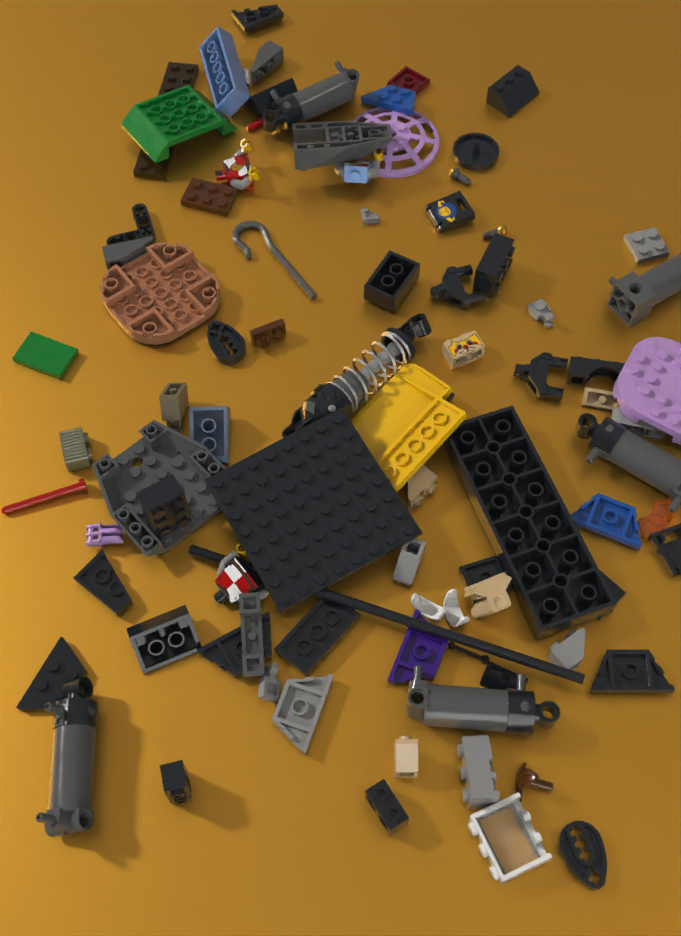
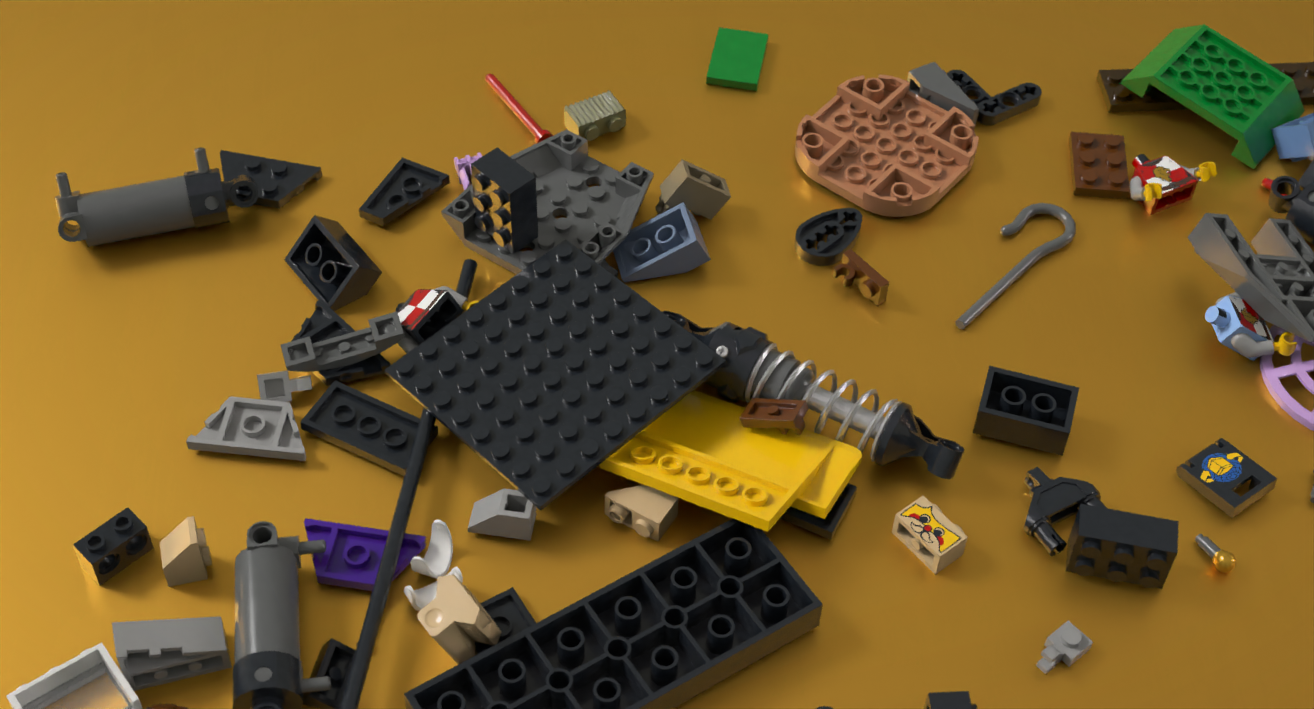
camera: 75 degrees right, 10 degrees down
black brick [160,760,192,804] -> none
light grey tile [361,208,380,225] -> none
black connector [514,352,568,400] -> none
none -> reddish brown plate [740,398,809,435]

